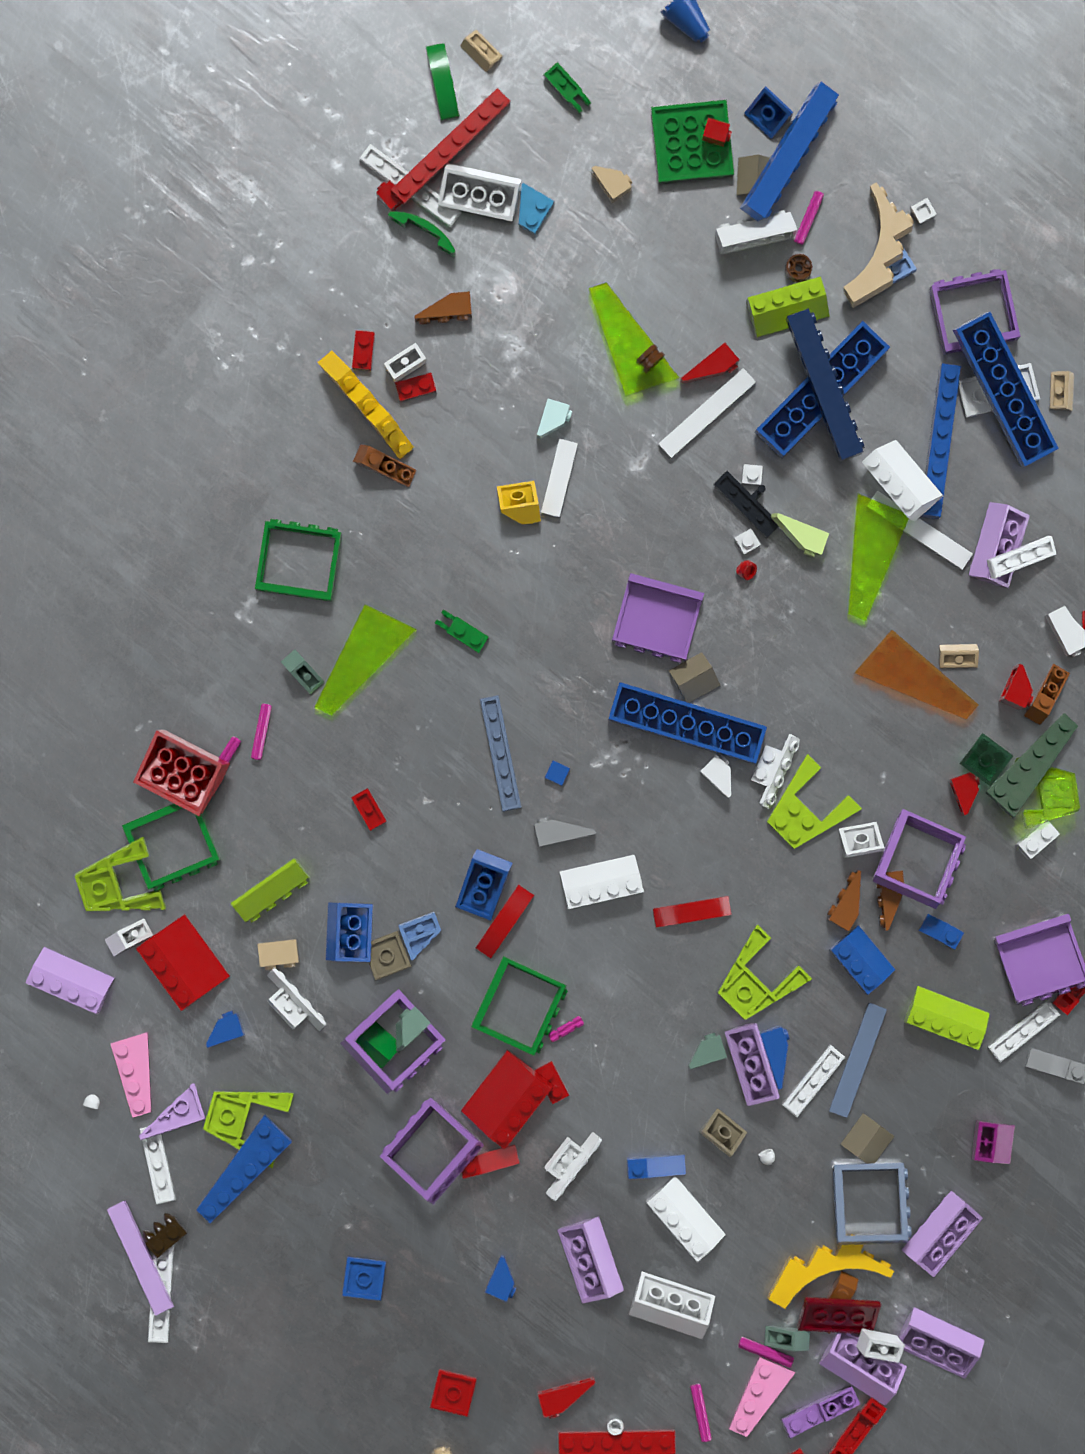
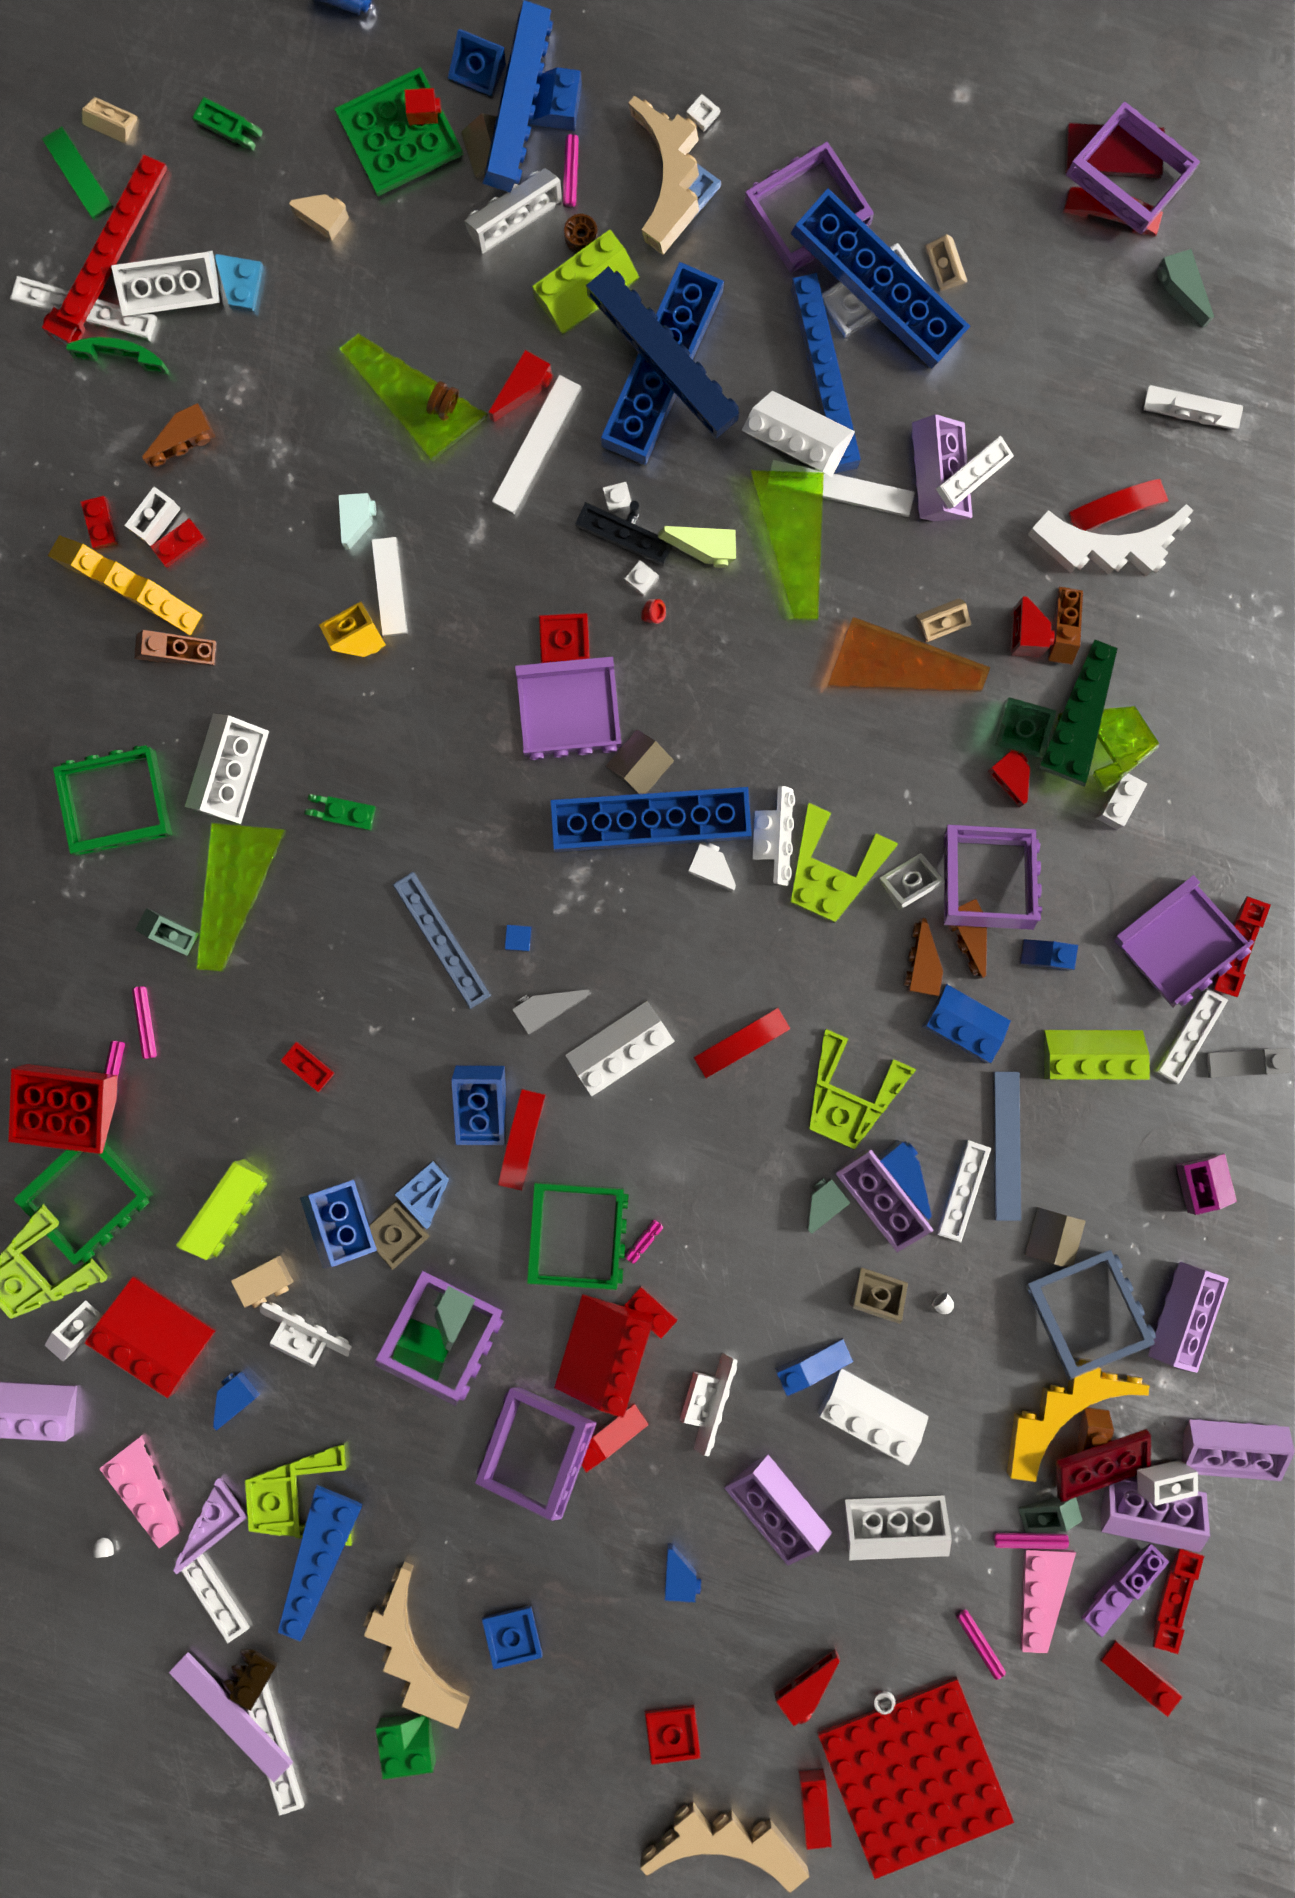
camera: 15 degrees left, 0 degrees up
none -> white slope [185,713,269,824]
none -> tan arch [363,1562,469,1729]
none -> green slope [376,1713,436,1780]
none -> blue slope [528,67,582,131]
none -> red tile [539,613,590,663]

